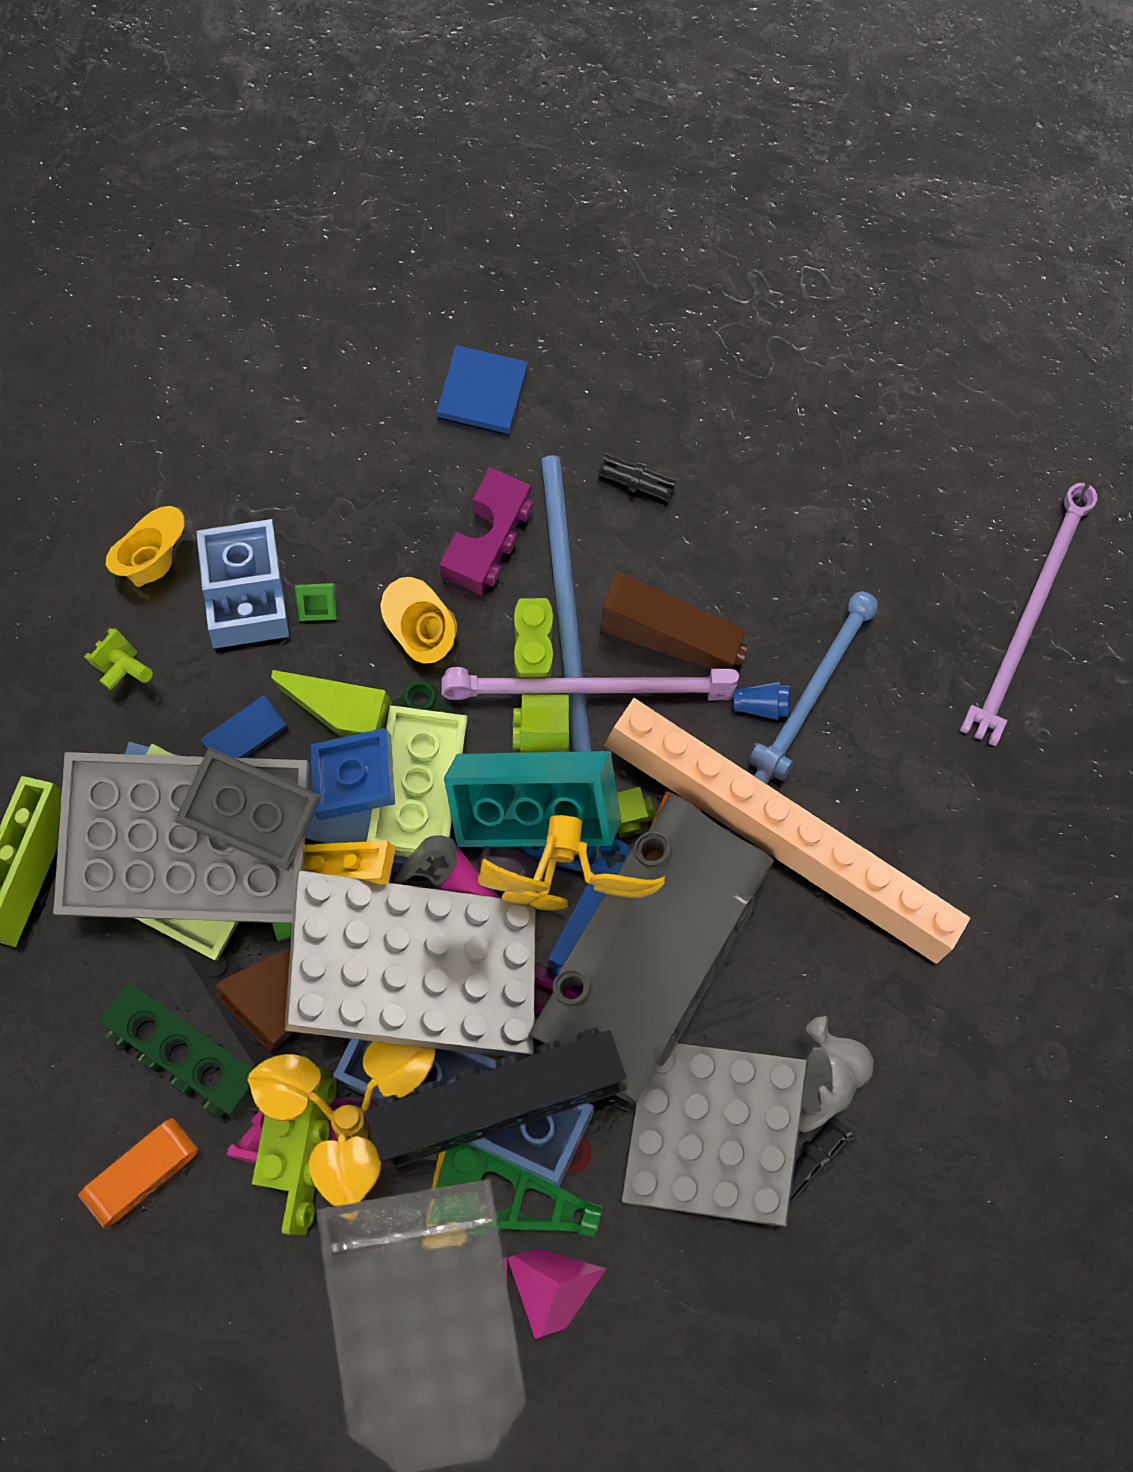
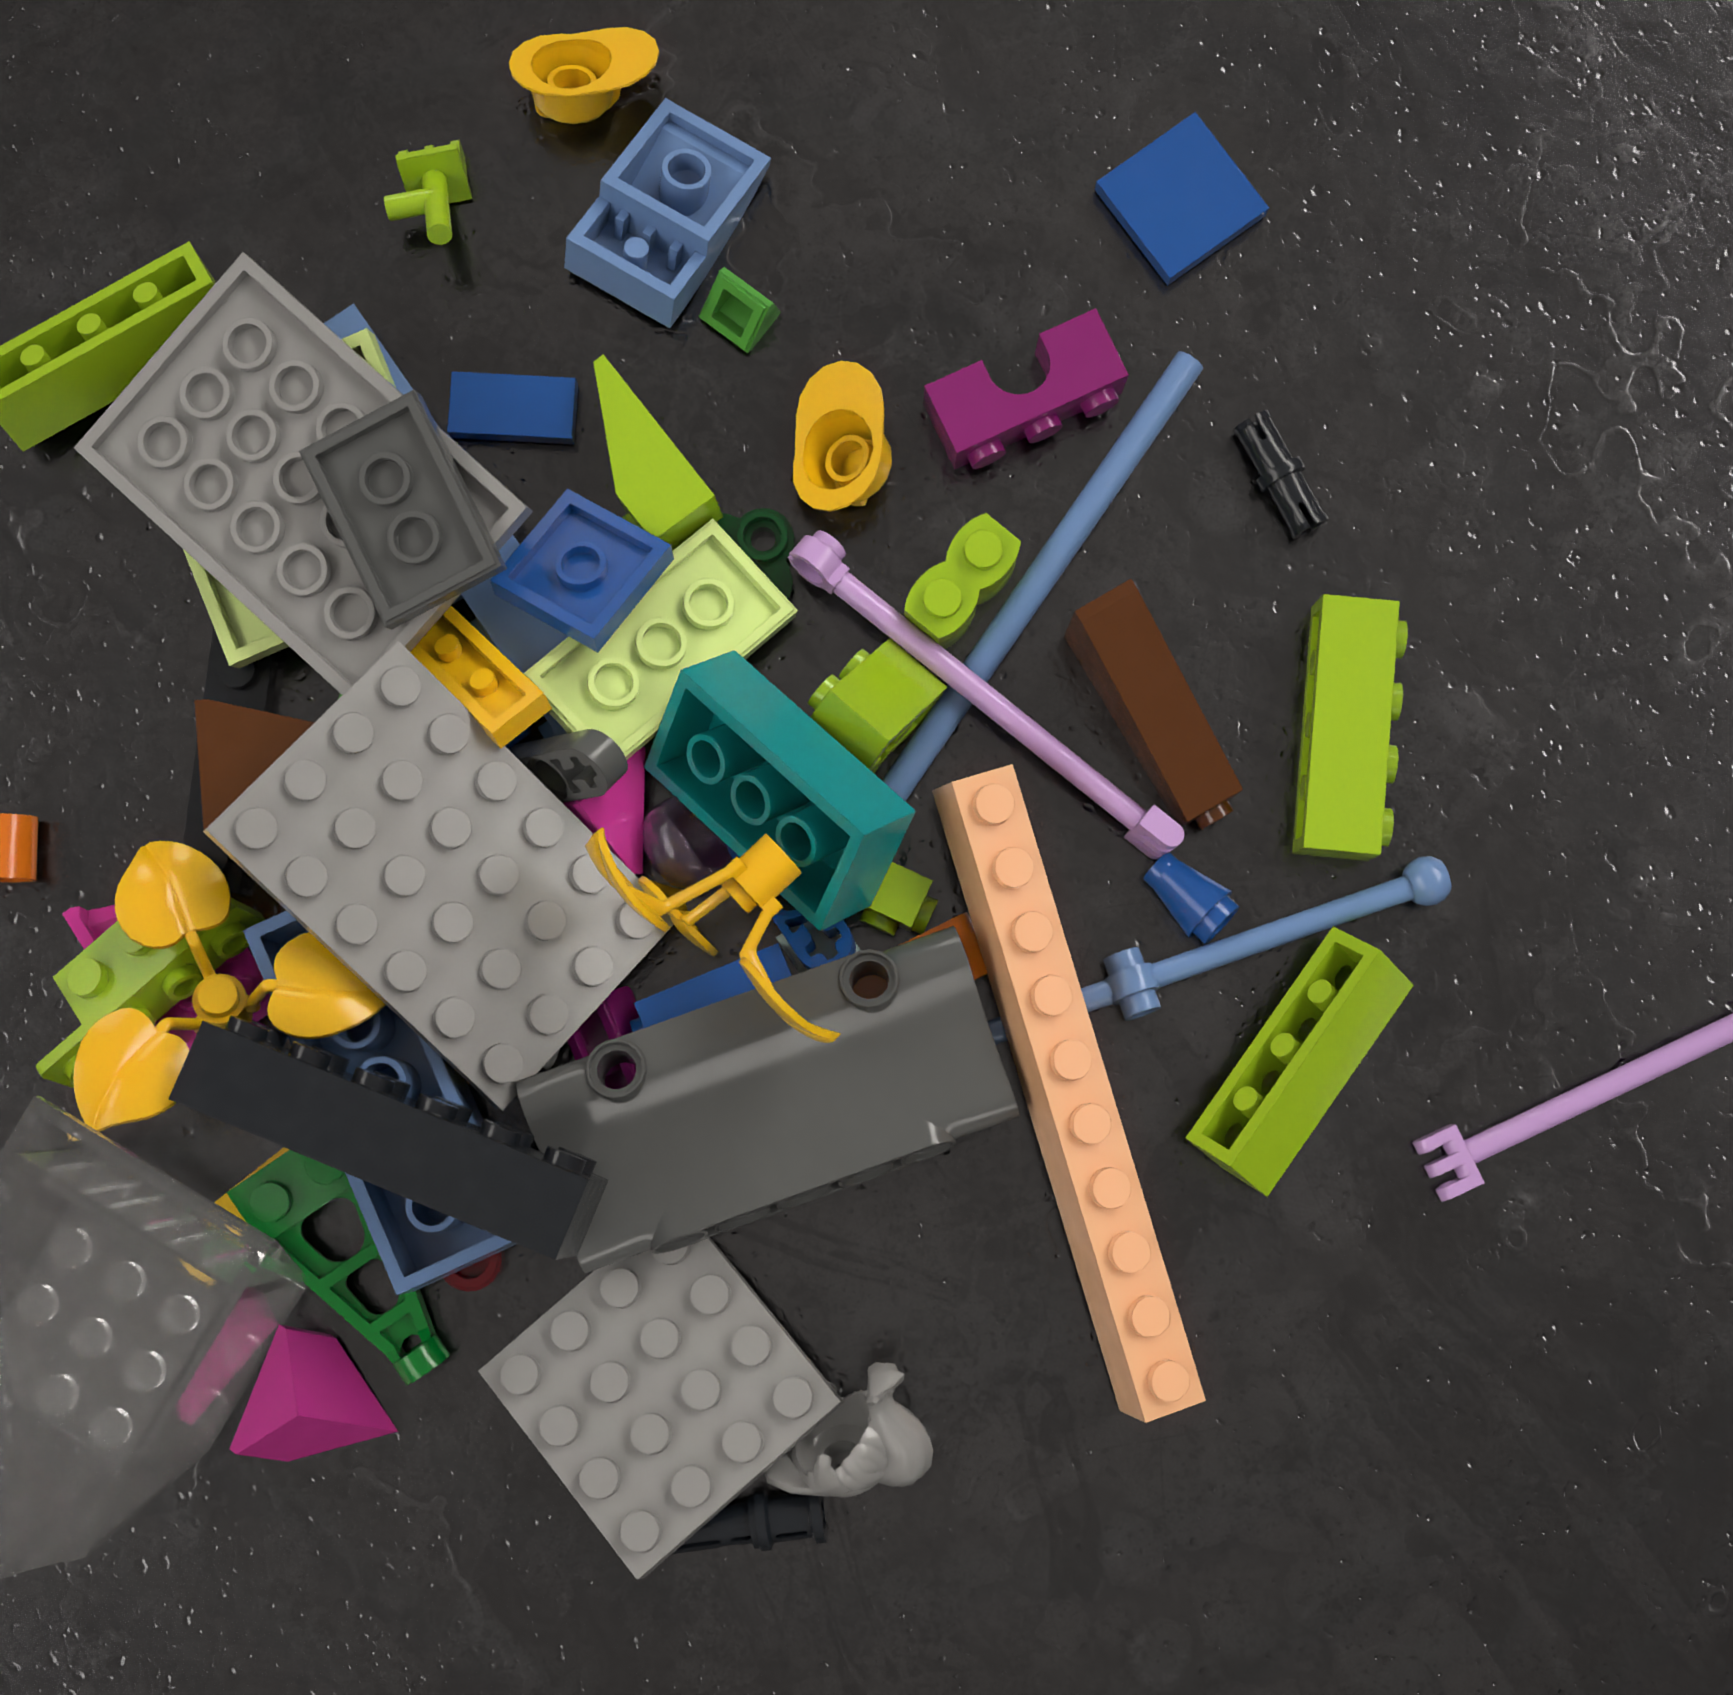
camera: 45 degrees right, 10 degrees up
dark green brick [98,981,253,1119] -> none
none -> lime brick [1186,926,1414,1197]
none -> lime brick [1292,594,1408,861]

